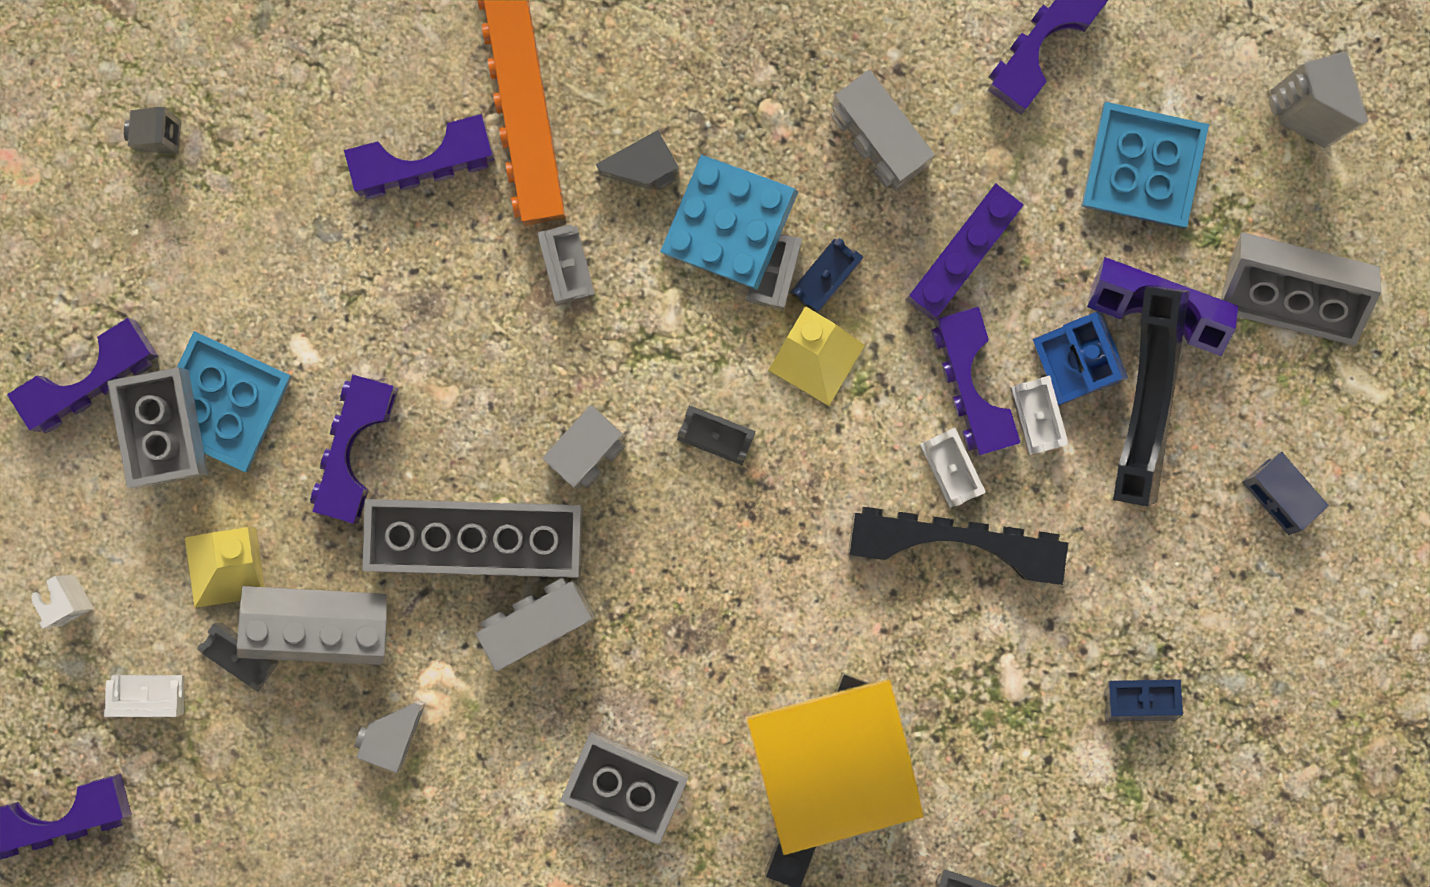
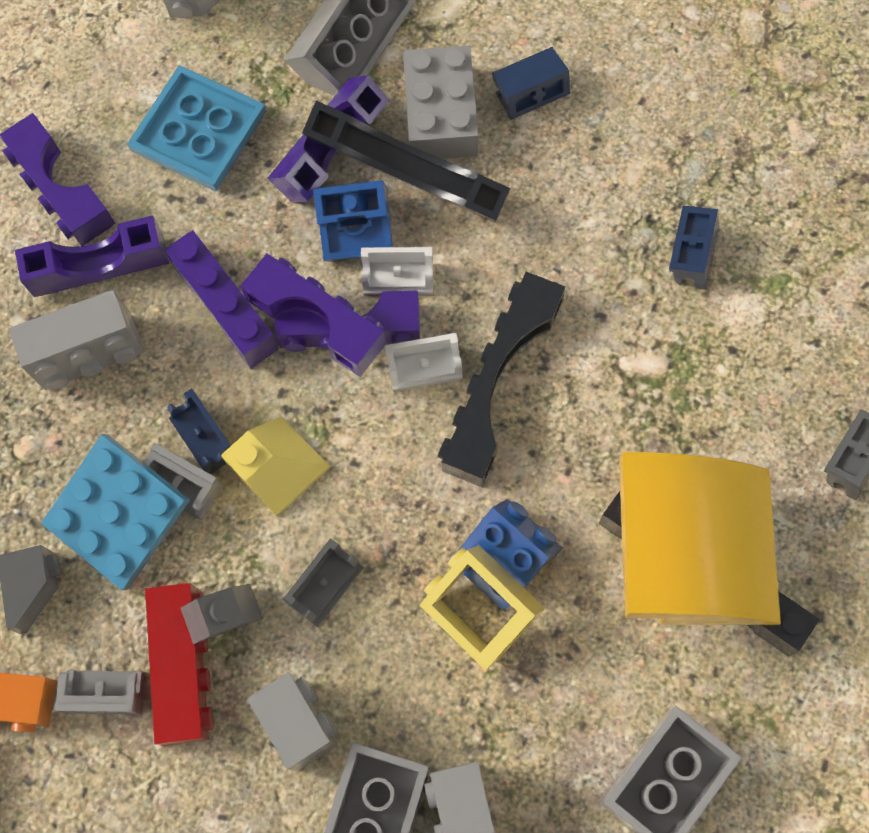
camera: 75 degrees left, 15 degrees down
none -> dark purple arch [15,215,170,298]
none -> red brick [145,583,214,746]
none -> dark grey slope [181,584,263,644]
none -> dark purple arch [240,253,386,377]
none -> light grey brick [403,45,478,159]
none -> light yellow window [419,545,545,671]
none -> blue bracket [455,499,563,609]

